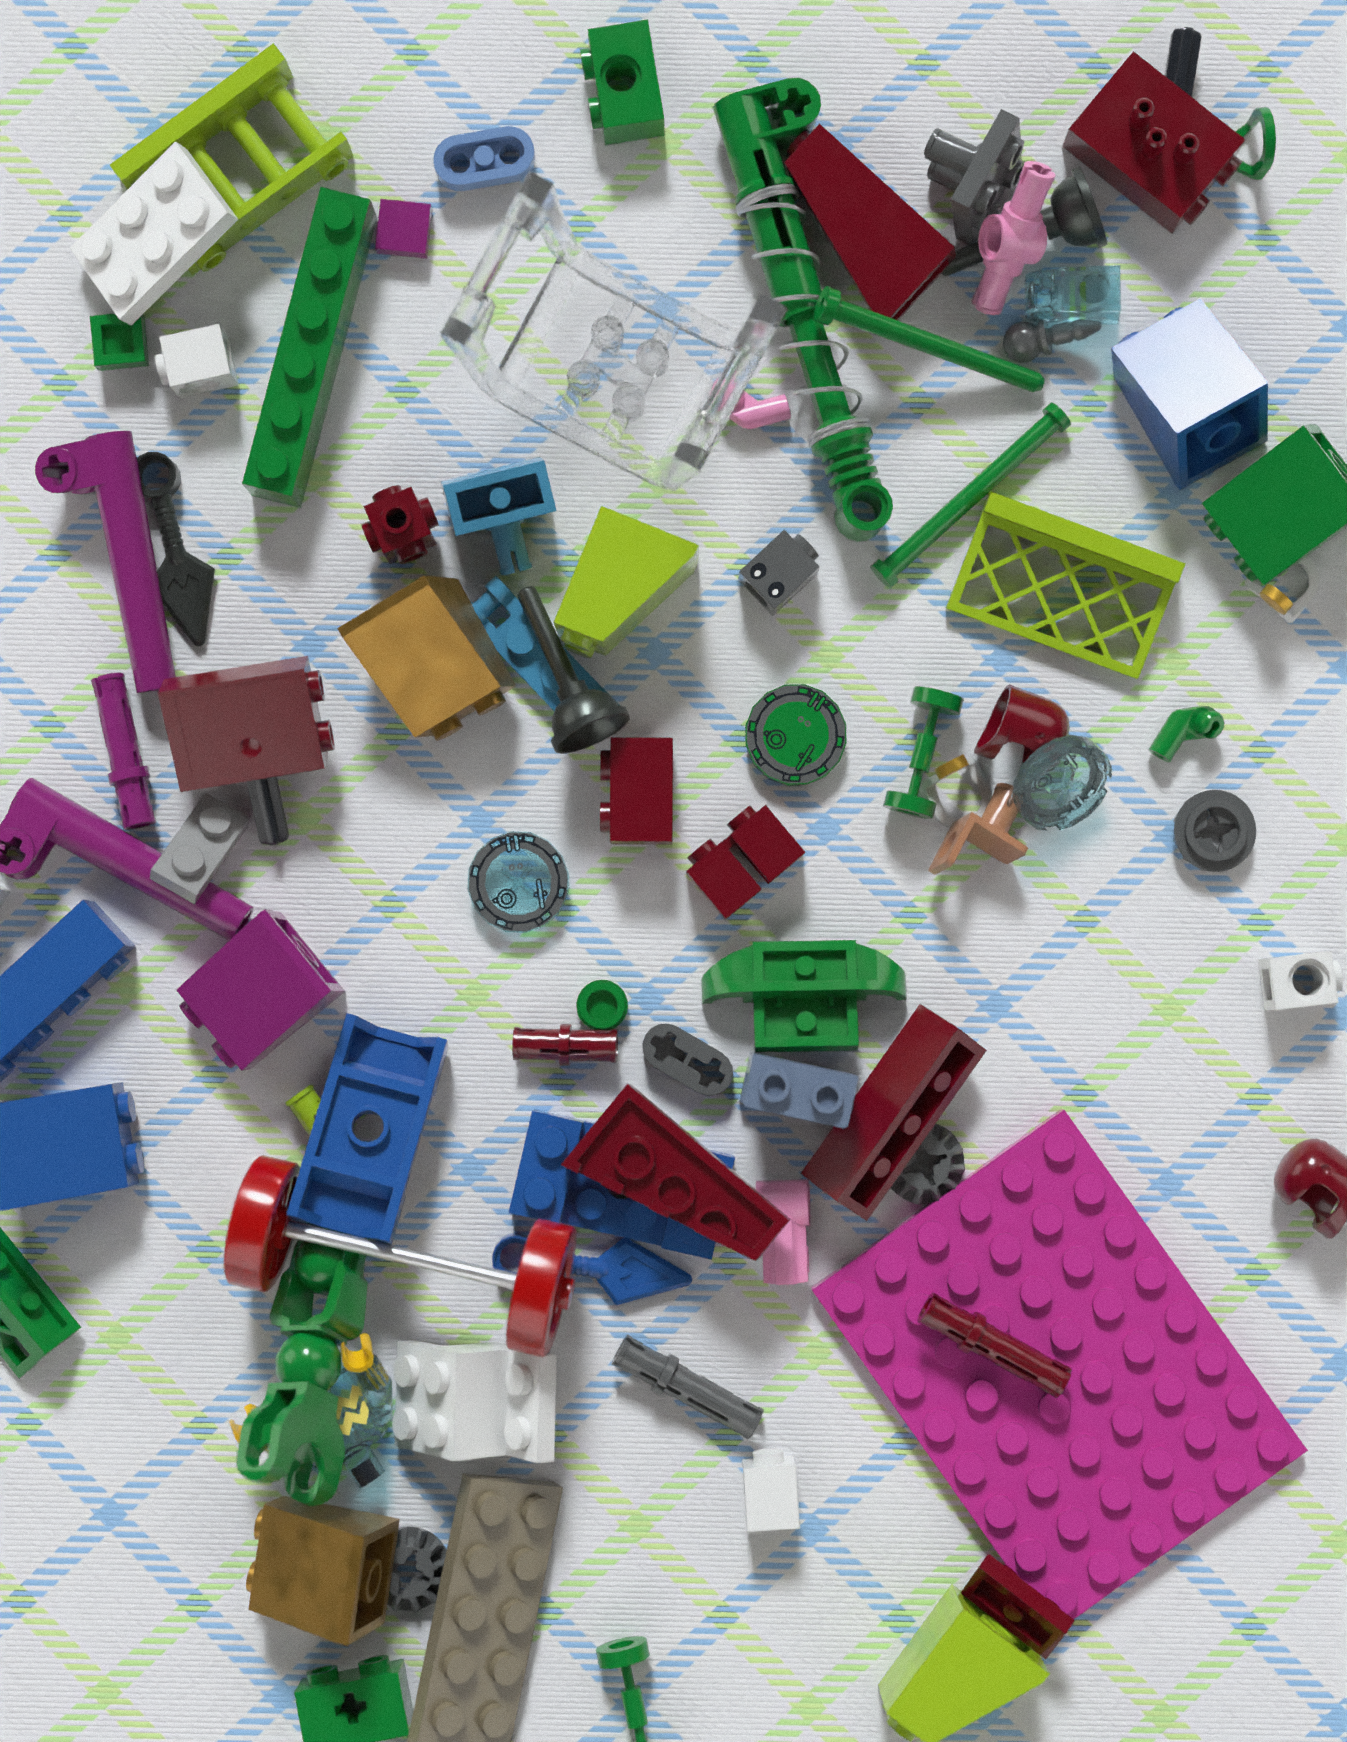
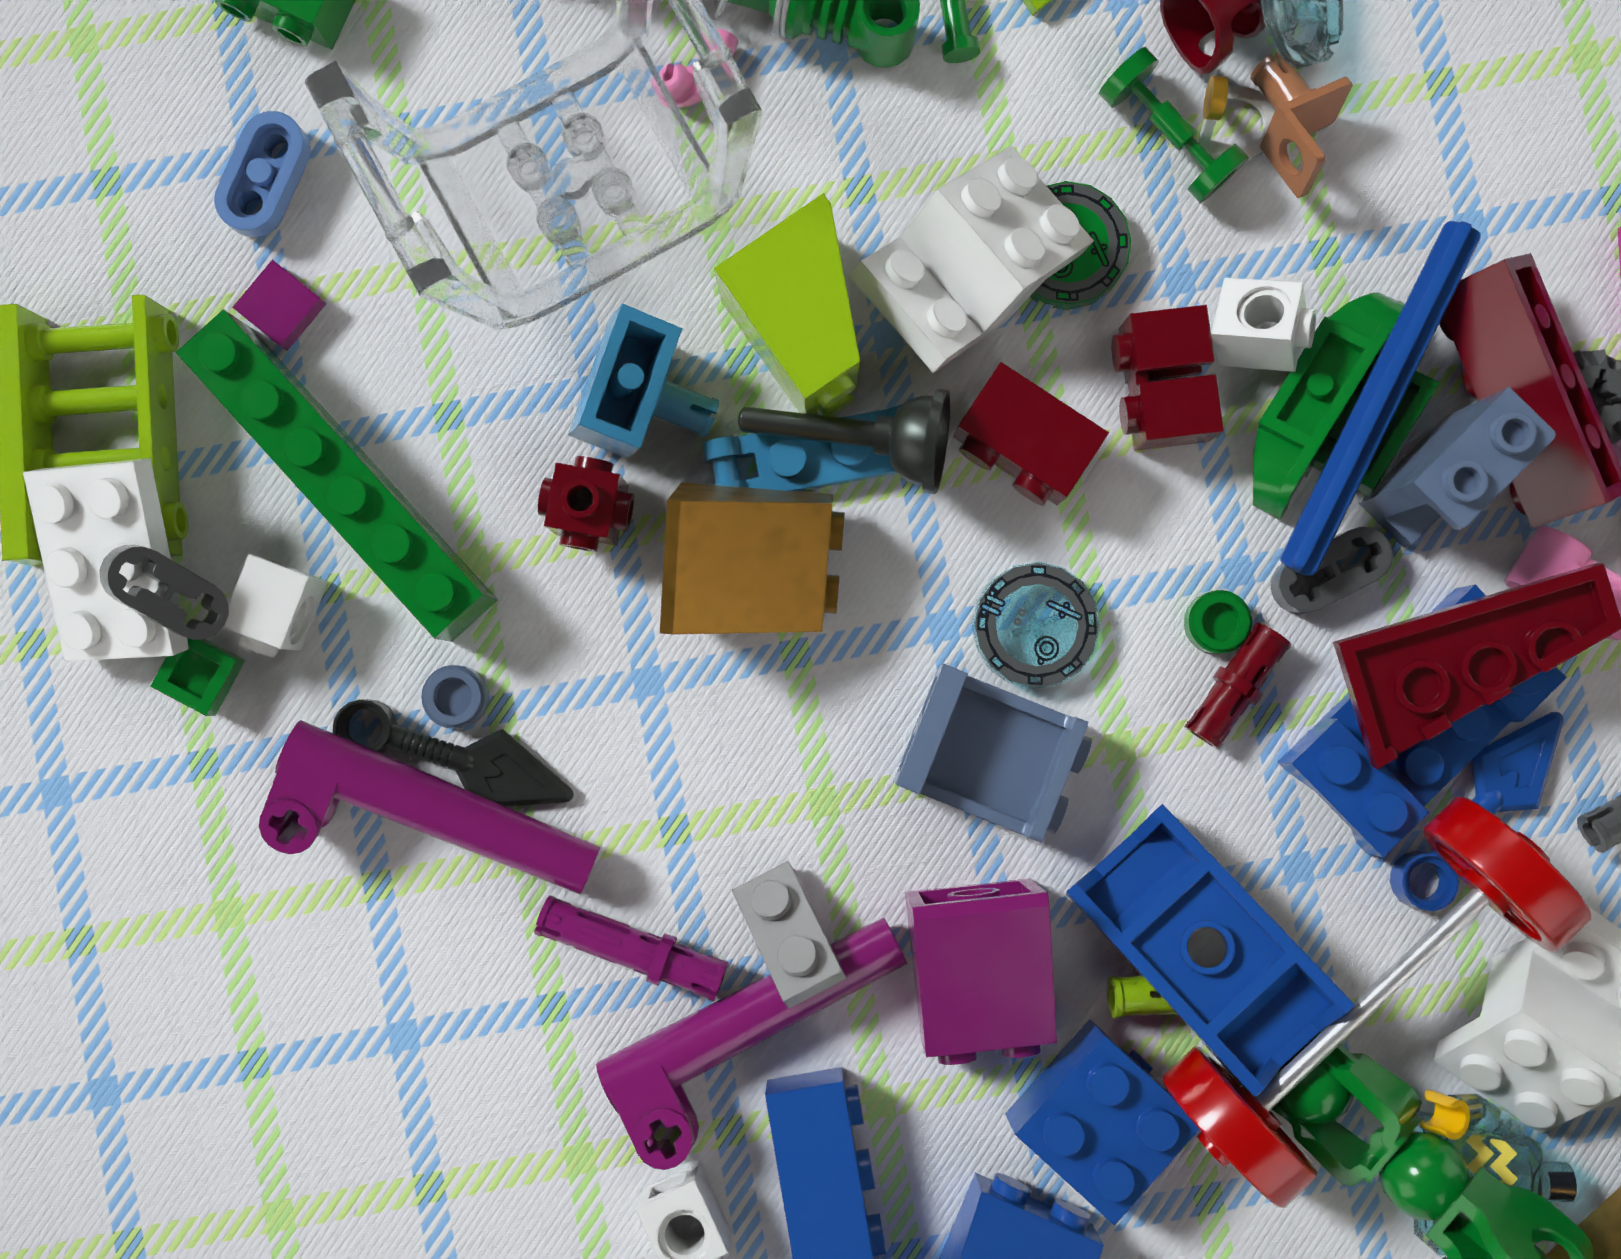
camera: 55 degrees left, 0 degrees up
dark red piece [158,656,335,845] -> none
dark grey brick [738,530,820,616] -> none
none -> dark grey beam [99,545,229,640]
none -> sand blue tile [421,665,489,728]
none -> white bracket [849,146,1094,373]
none -> sand blue panel [893,664,1092,843]
none -> blue brick [1005,1019,1199,1226]
none -> white brick [1211,278,1316,372]
none -> blue axle [1280,221,1481,576]

